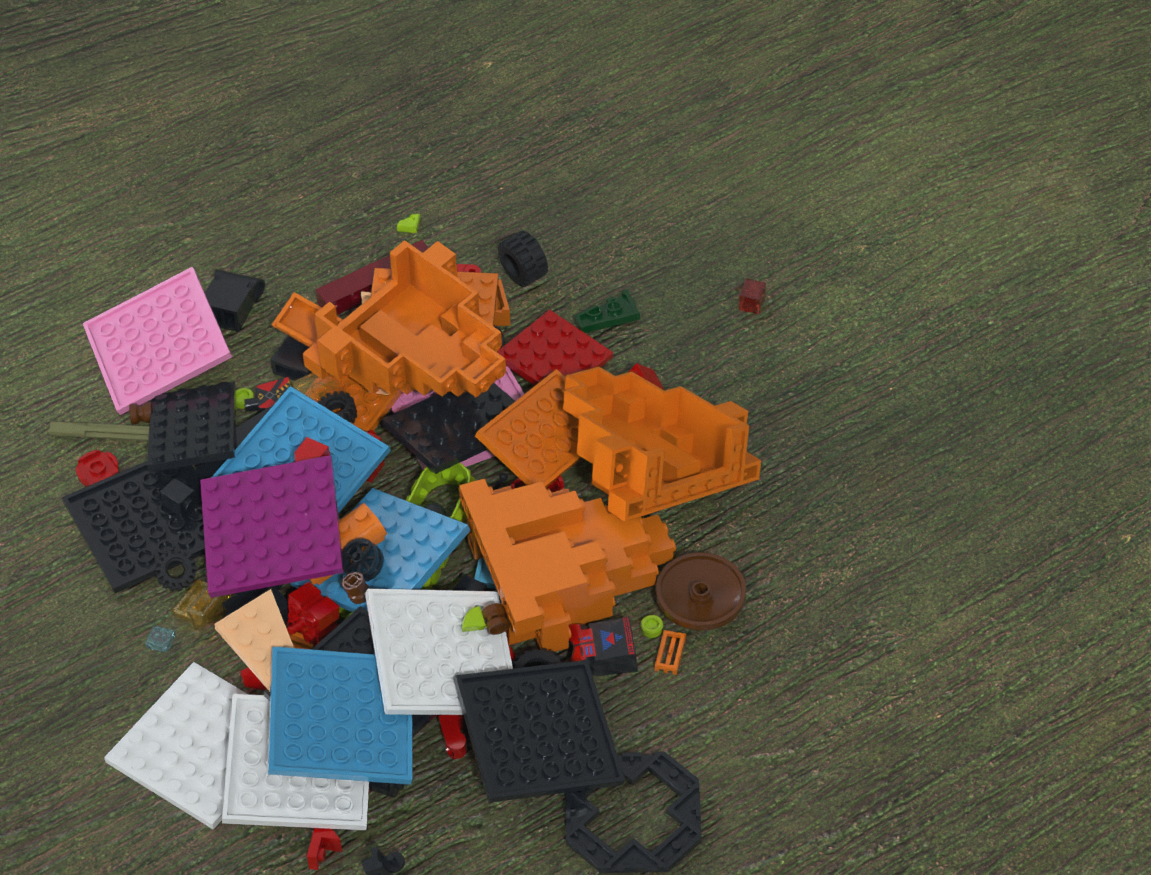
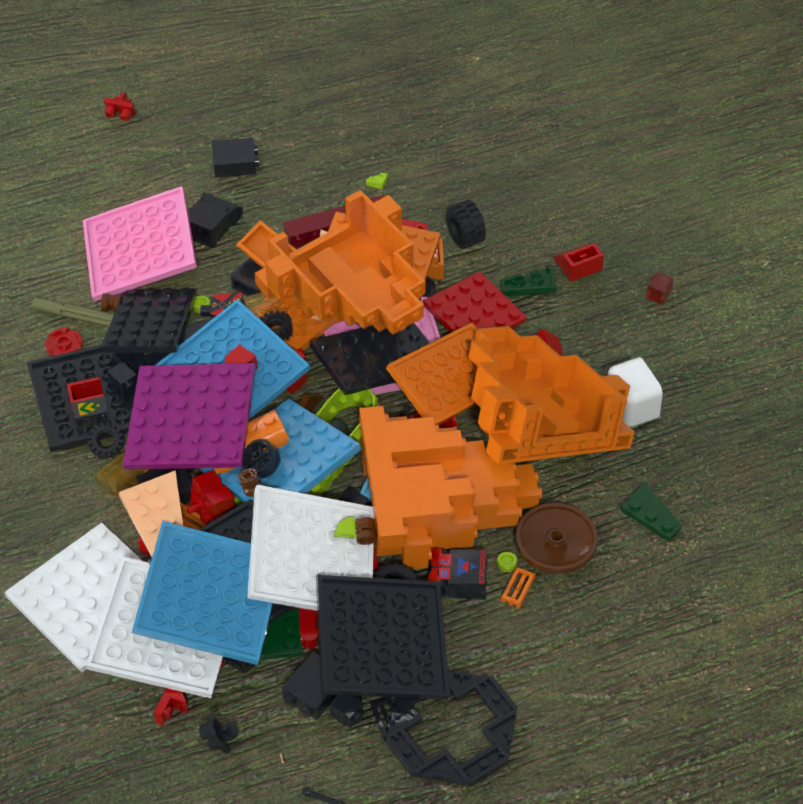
camera: 10 degrees right, 0 degrees up
clear light blue tile [145,626,175,653] -> none
none -> piece [67,377,108,419]
none -> red hips [104,93,137,122]
none -> black brick [212,138,259,178]
none -> dark green wing [260,607,303,660]
none -> black brick [282,652,337,720]
none -> reddish brown tile [299,394,324,413]
none -> black brick [330,695,364,728]
none -> black tile [370,697,394,742]
none -> red slope [553,243,604,282]
none -> white piece [608,357,663,427]
none -> dark green wing [621,482,682,542]

